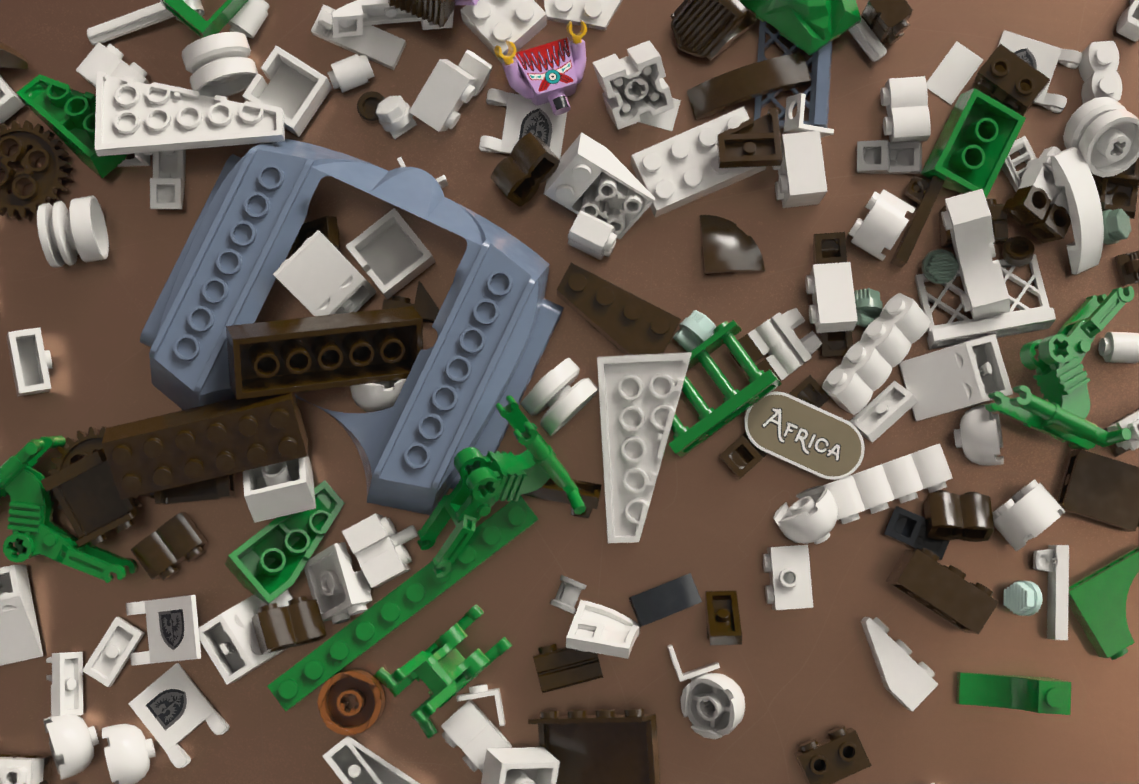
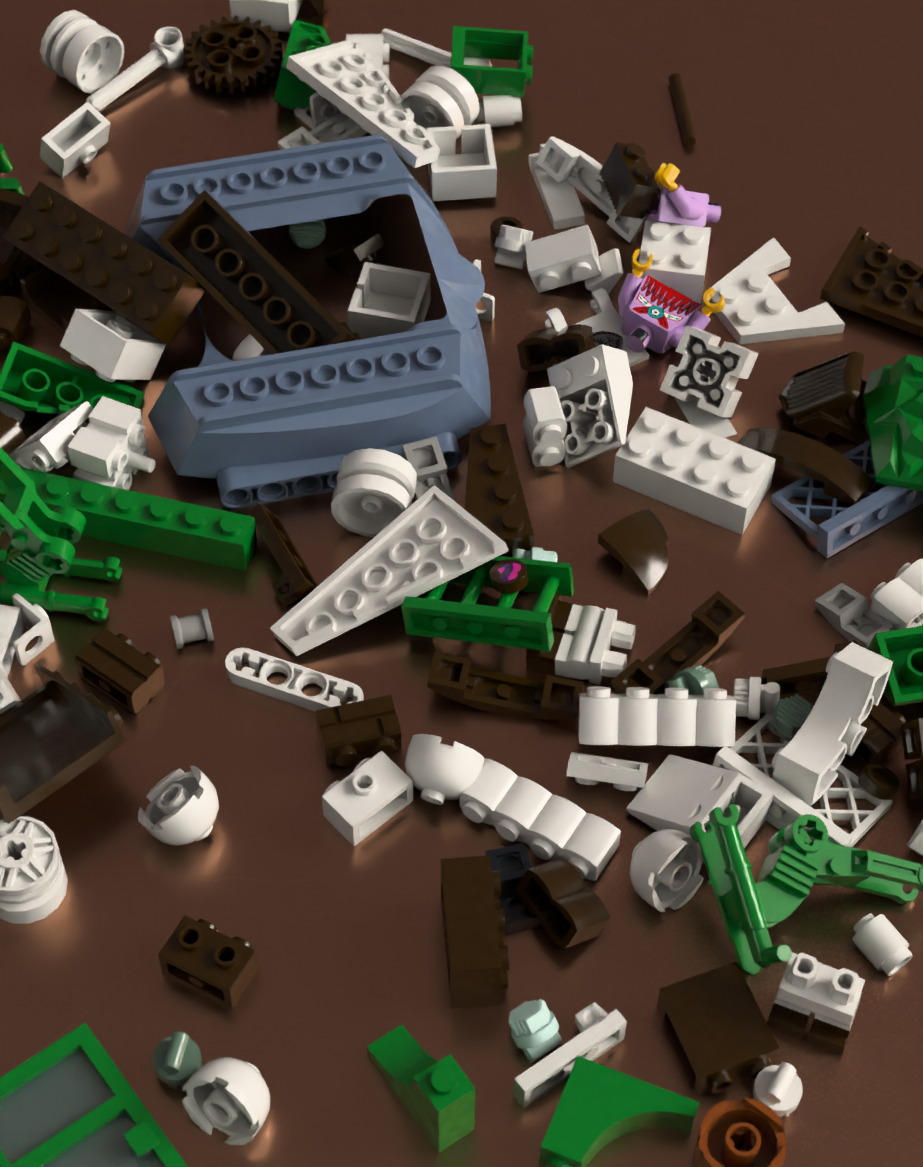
camera: 50 degrees right, 30 degrees down
white wheel [37,195,109,268] -> none
white slope [273,230,377,316] -> none
white brick [327,54,375,93] -> none
green piece [417,395,586,578] -> none
white plate [566,600,640,659] -> none
black slope [629,573,702,627] -> none
white bracket [667,645,720,682] -> none
dark brown slope [705,591,742,645] -> none
dark brown wing [717,107,782,168] -> none
dark tan tile [744,391,865,480] -> none
white brick [772,130,827,208] -> none
white bracket [784,93,834,138] -> none
white brick [805,262,857,333] -> none
white brick [849,189,916,261] -> none
white slope [861,617,939,712] -> none
white brick [992,479,1065,551] -> none
none -> white beam [225,647,364,711]
none -> dark brown brick [315,695,402,766]
none -> light grey slope [402,436,456,502]
none -> dark brown tile [490,559,528,594]
none -> white piece [733,676,780,720]

